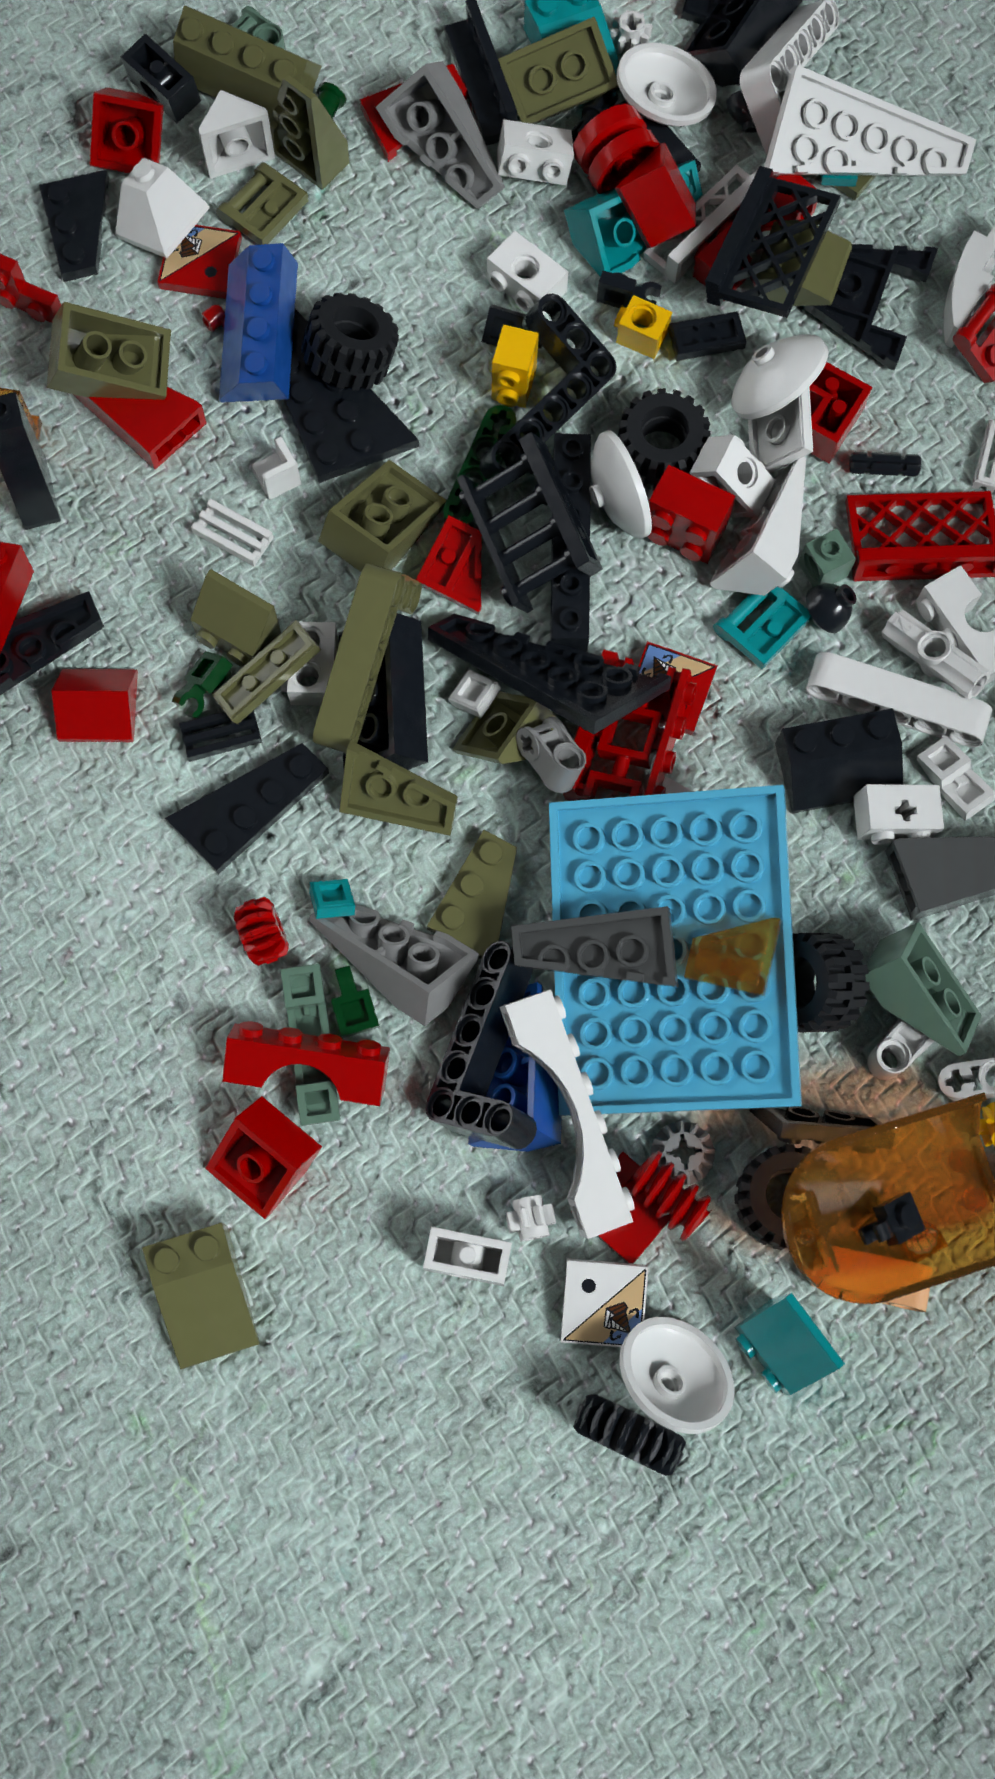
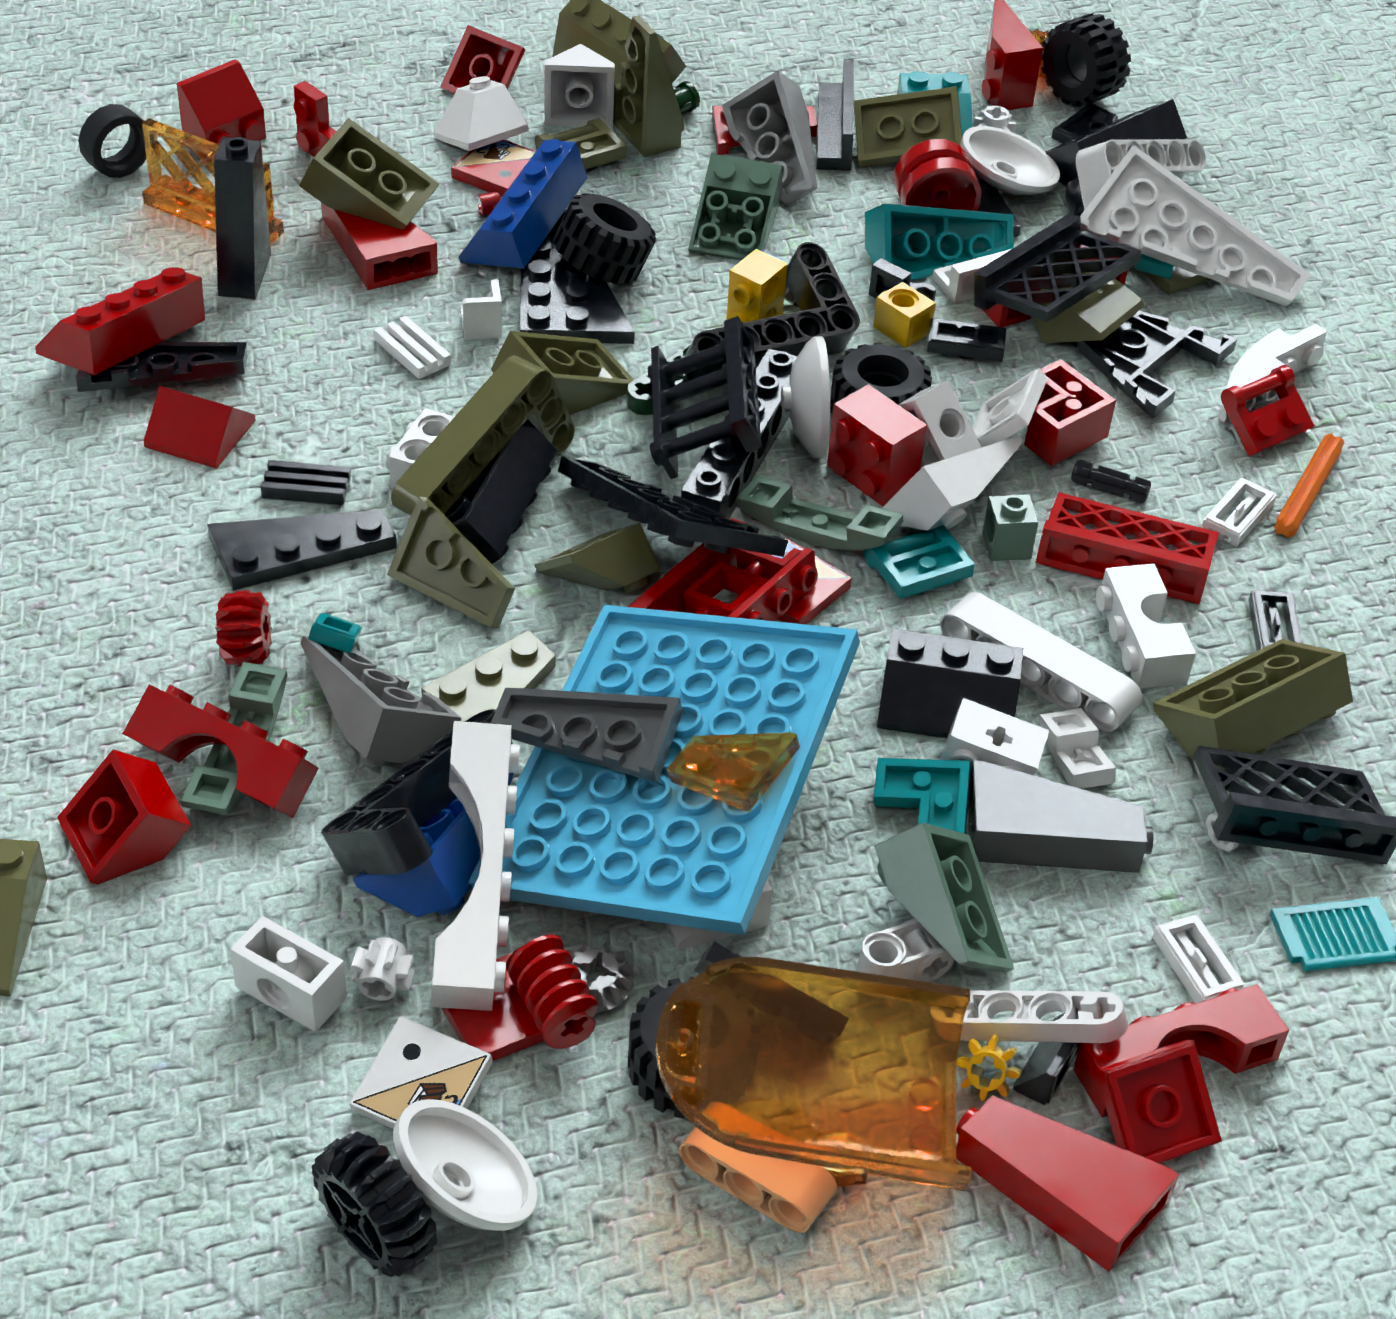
camera: 20 degrees right, 30 degrees down
black wing [39,169,109,282] -> none
black brick [121,34,201,123] -> none
dark green plate [172,651,233,718] -> none
olive slope [191,569,281,667] -> none
olive tile [212,620,321,725] -> none
dark green plate [331,965,380,1038] -> none
red wing [416,515,482,615] -> none
white tile [448,669,501,718] -> none
white brick [487,230,568,315] -> none
white brick [497,119,574,185] -> none
light grey piece [516,716,586,793] -> none
red slope [615,143,696,248] -> none
white dish [731,334,829,419] -> none
teal slope [734,1293,845,1395] -> none
black tyre [793,933,870,1033] -> none
black brick [806,583,857,633] -> none
black plate [858,1192,926,1247] -> none
white piece [882,610,990,700] -> none
none -> sand green slope [688,153,782,260]
none -> sand green slope [736,475,903,550]
none -> teal plate [874,758,971,834]

